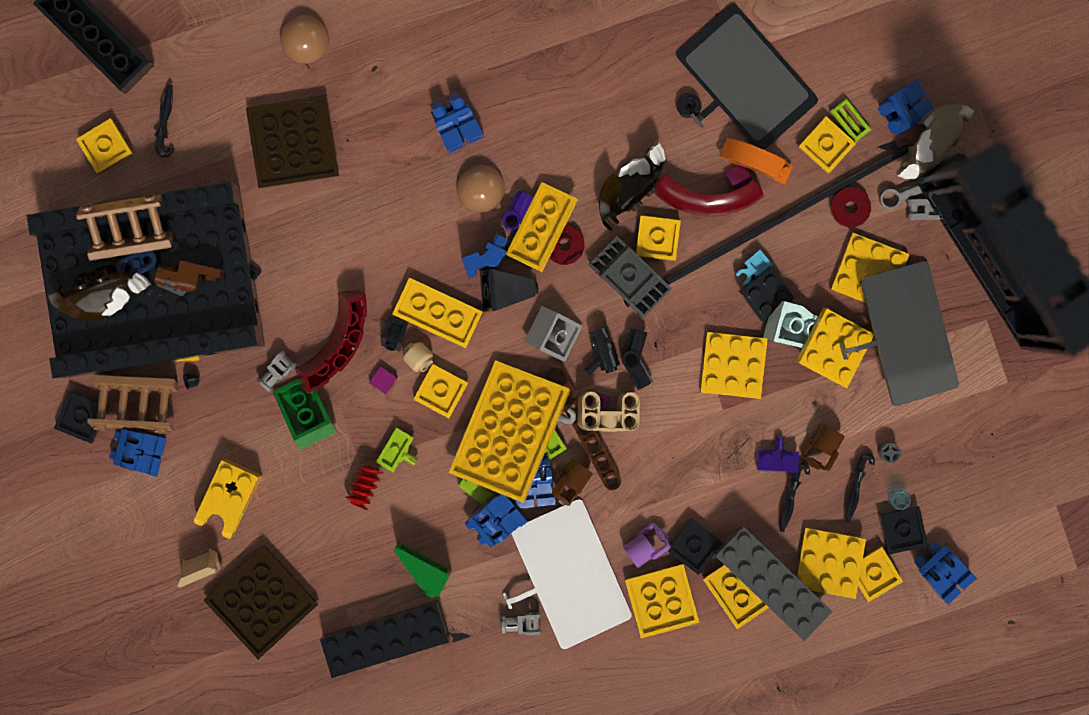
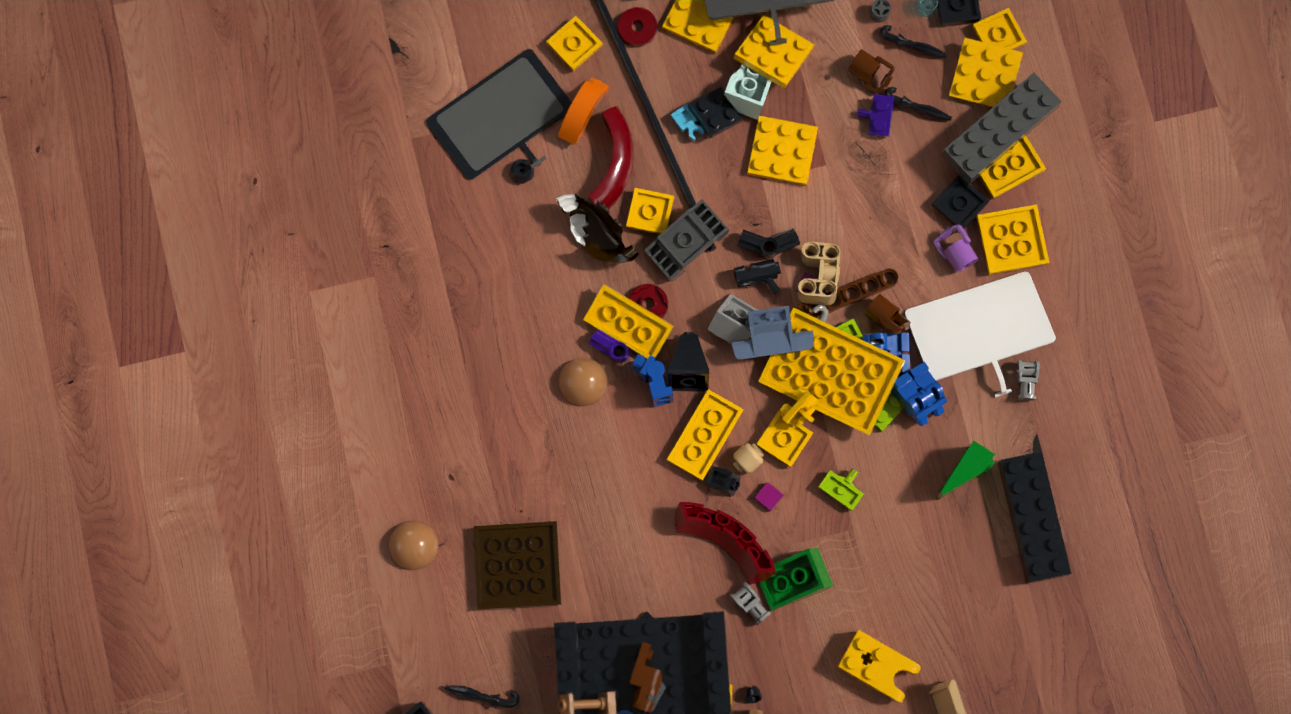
camera: 85 degrees left, 10 degrees down
dark brown plate [203,545,318,660] -> none
red piece [345,465,384,510] -> none
blue hips [431,92,484,154] -> none
magenta tile [724,165,752,190] -> none
lime tile [829,98,871,143] -> none
none -> sand blue plate [732,306,814,359]
none -> yellow hips [780,388,819,428]

